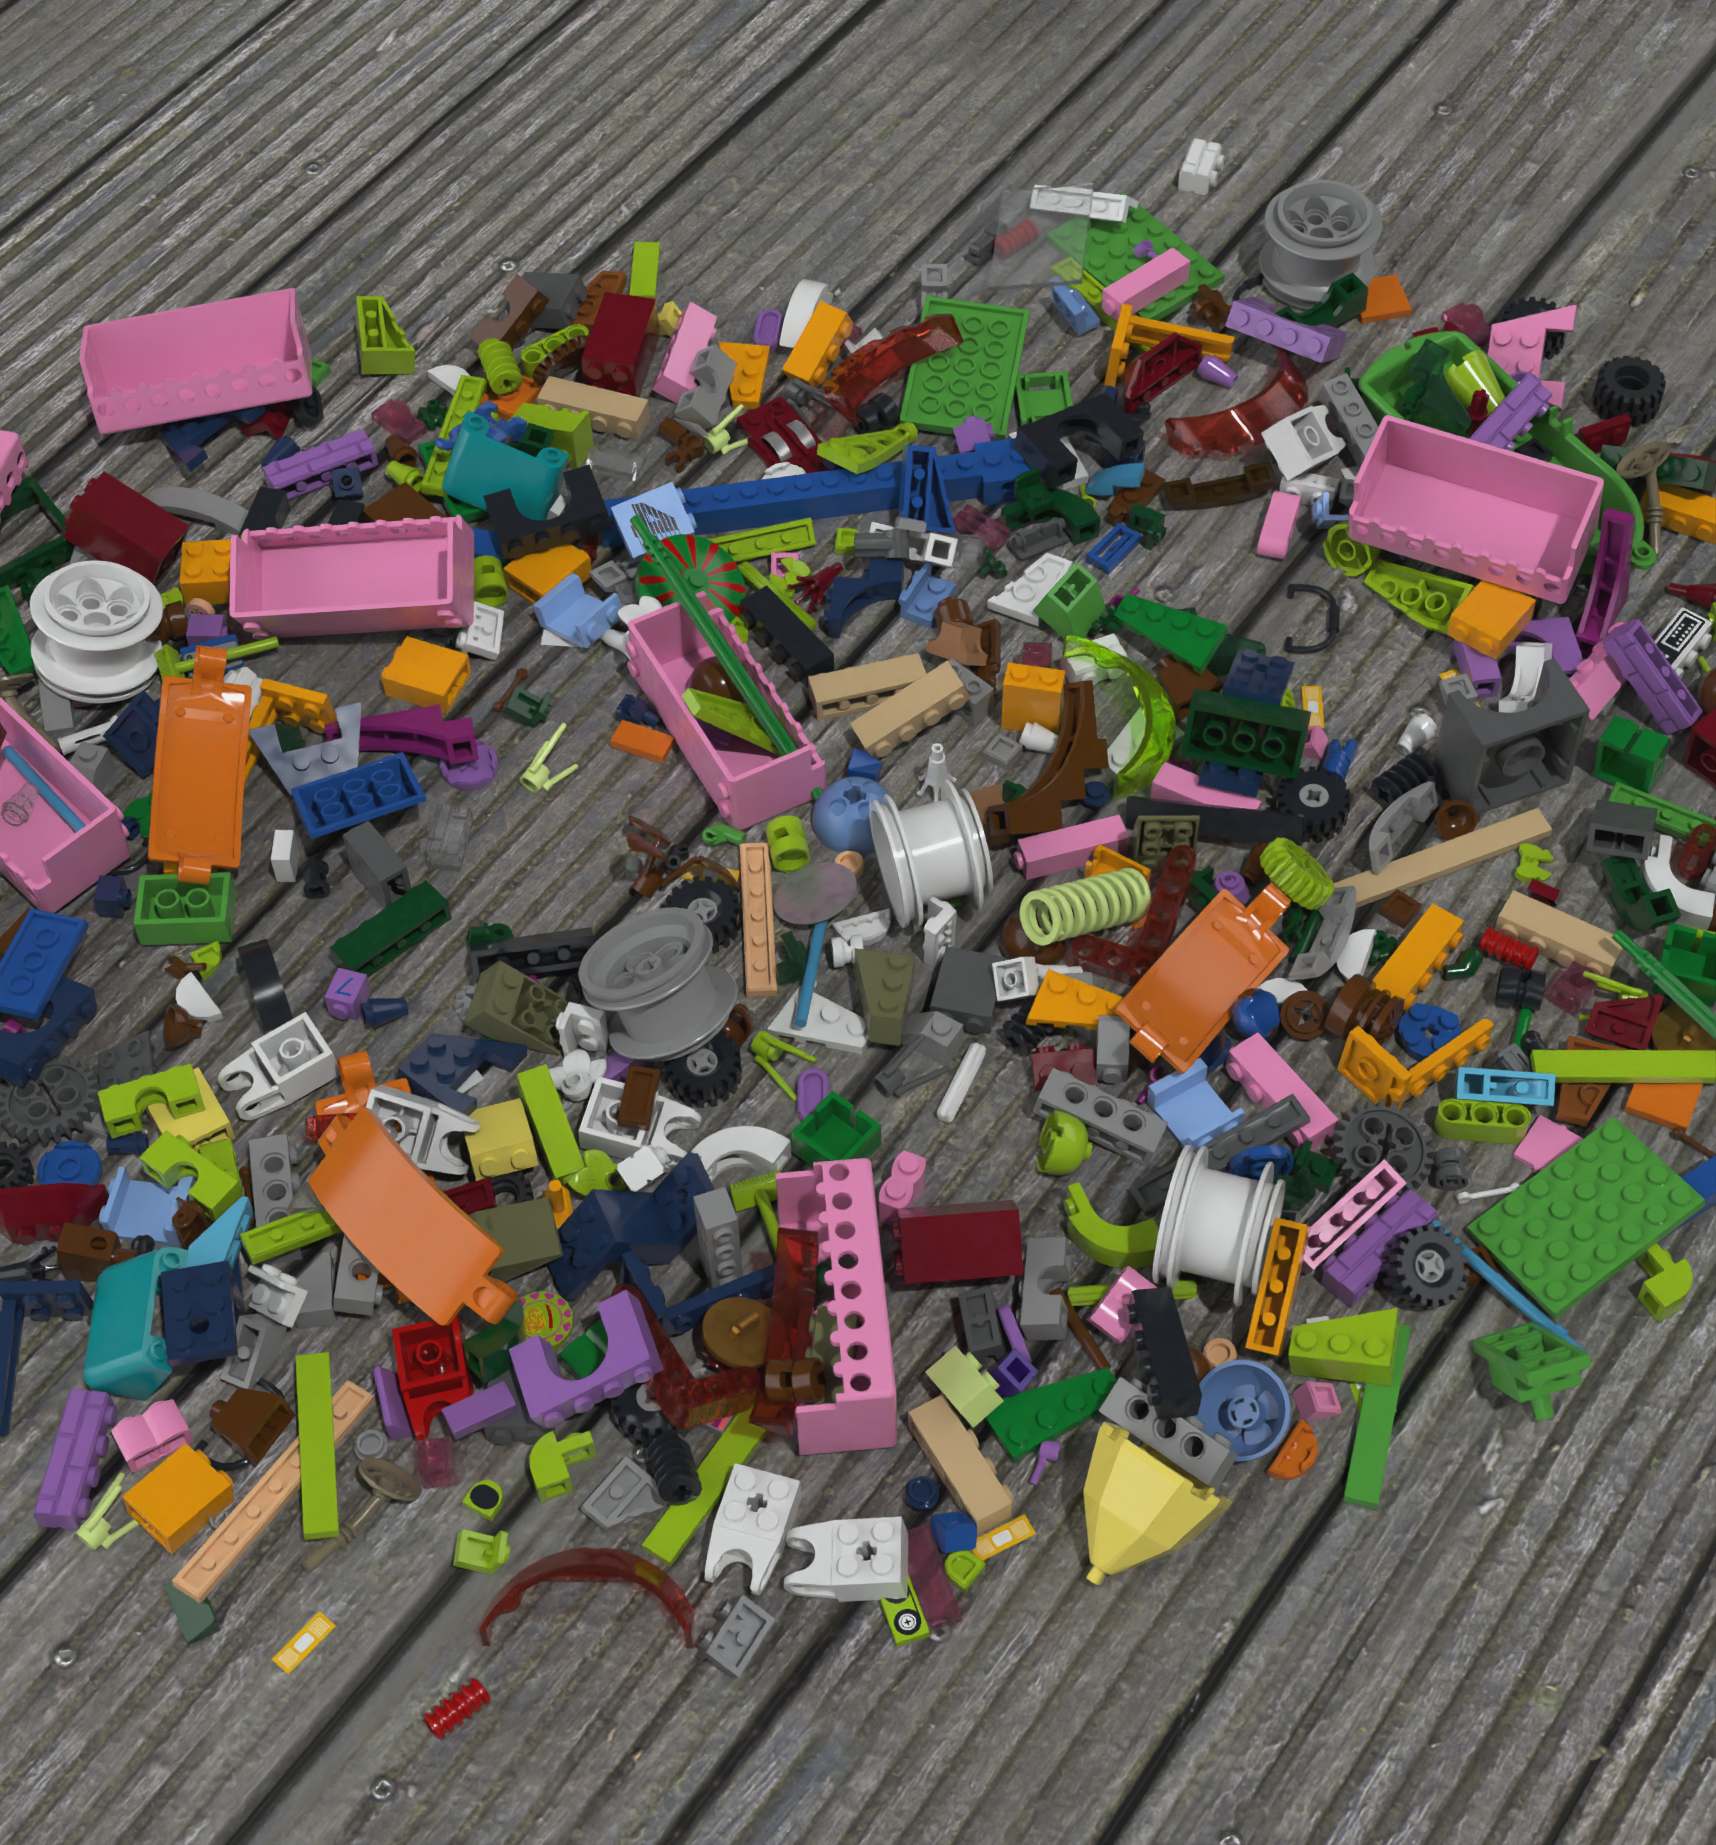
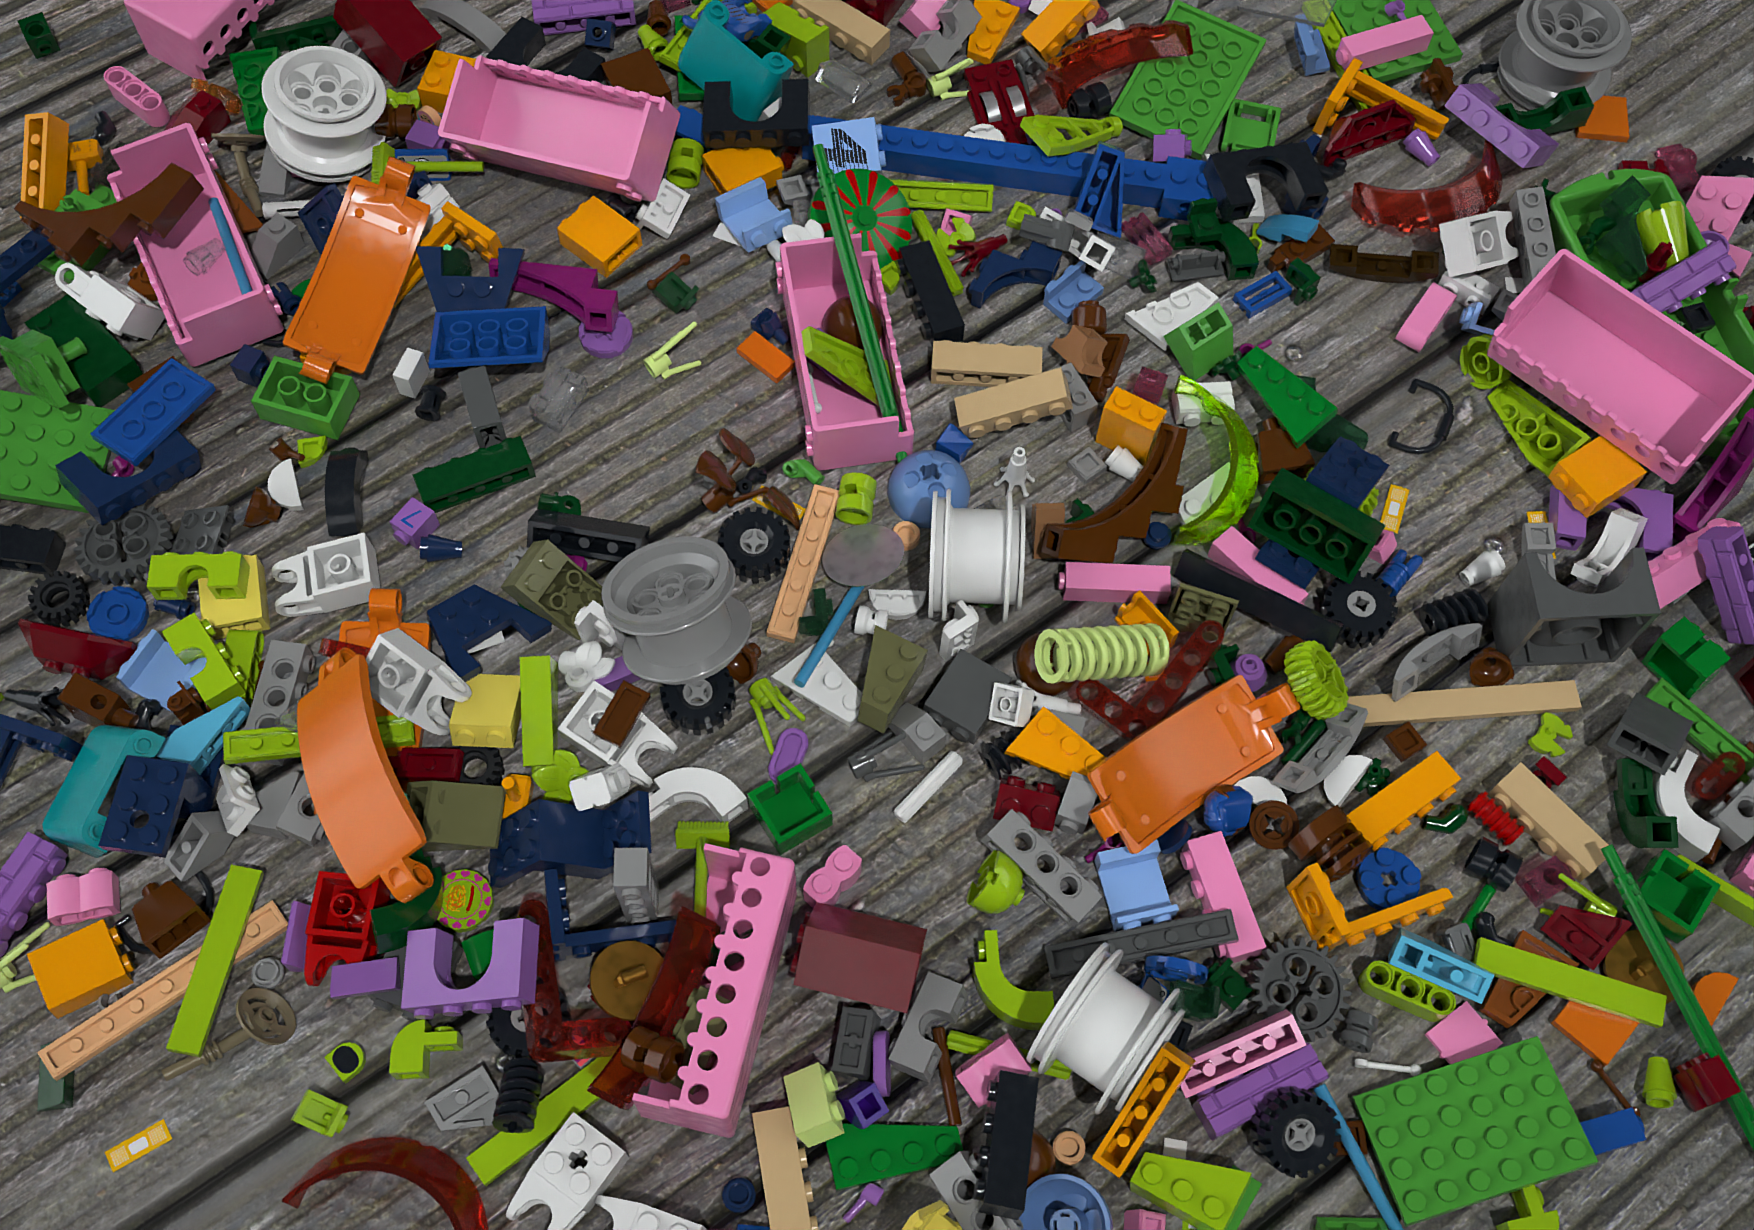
camera: 15 degrees right, 10 degrees up
clear pink brick [417,1436,458,1489] -> none

